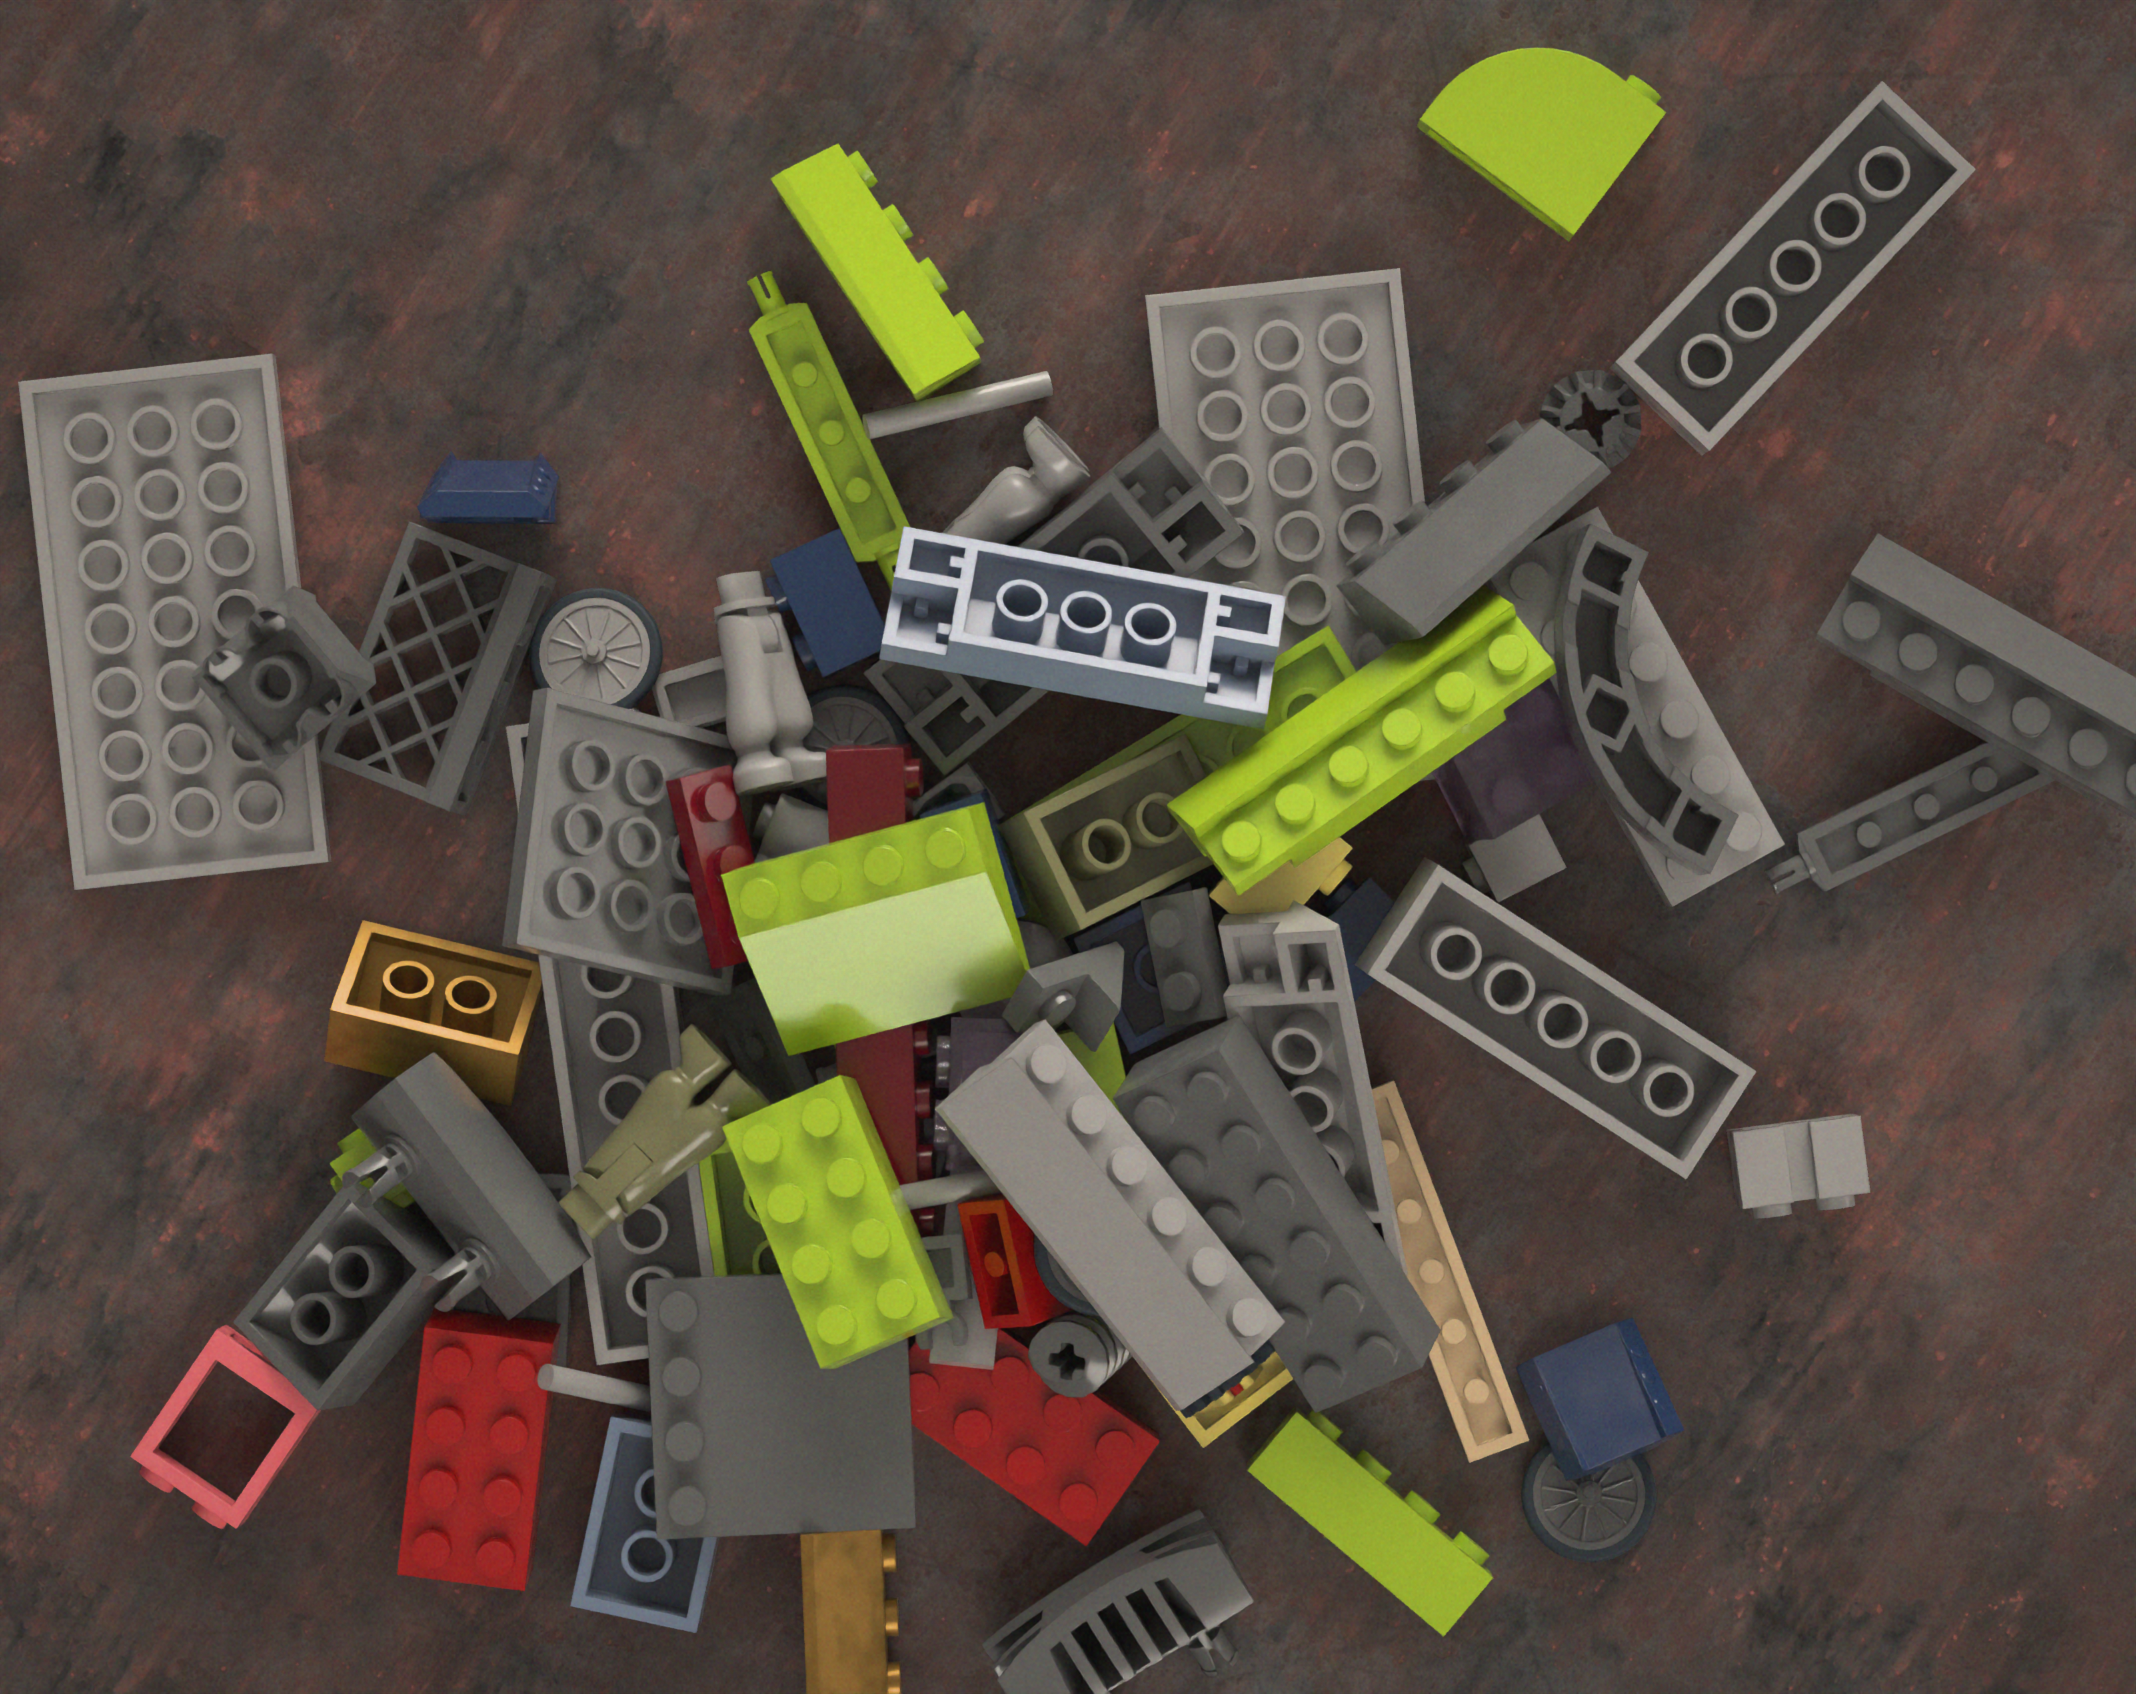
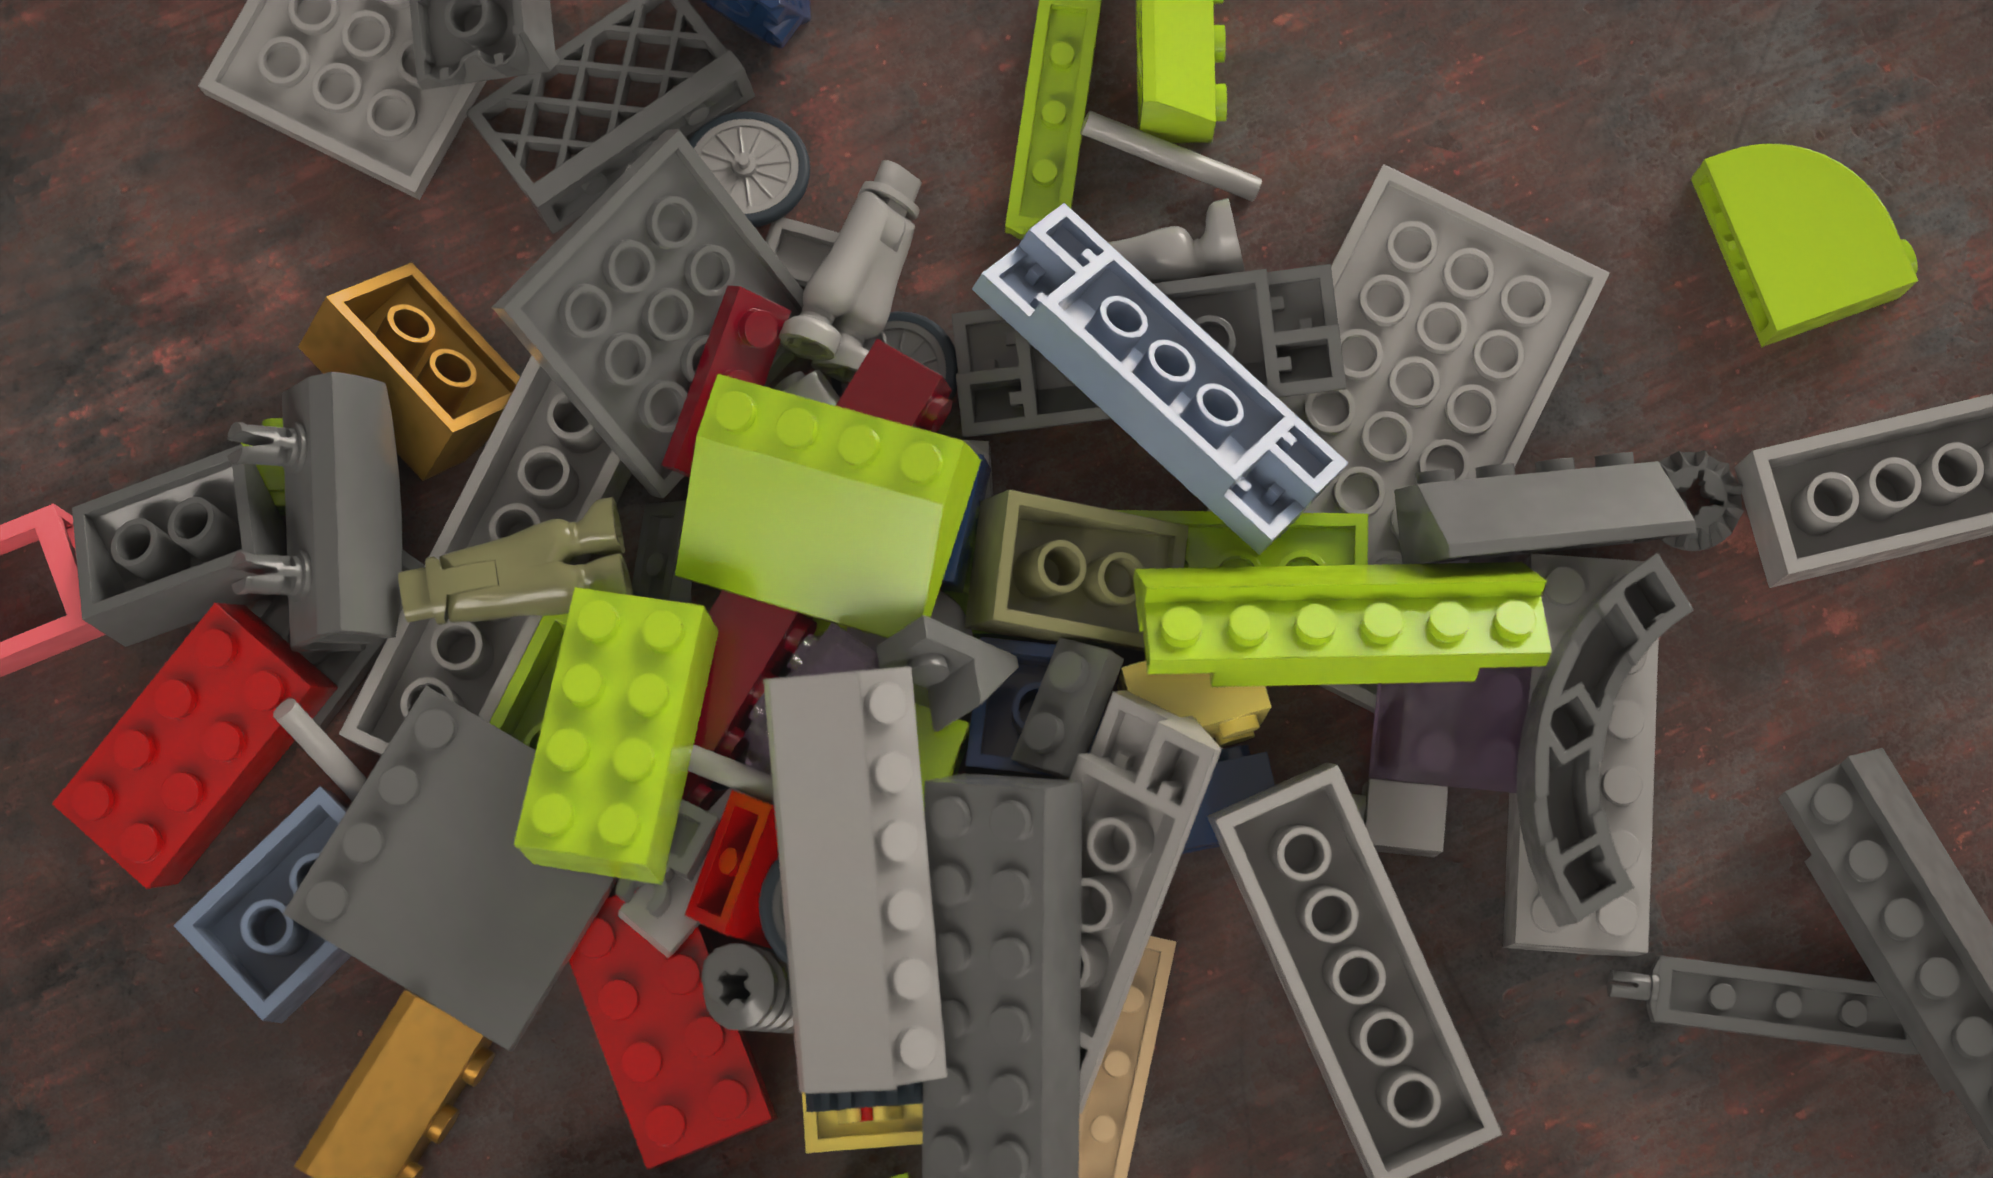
camera: 35 degrees right, 10 degrees down
dark blue brick [765,528,885,679] -> none

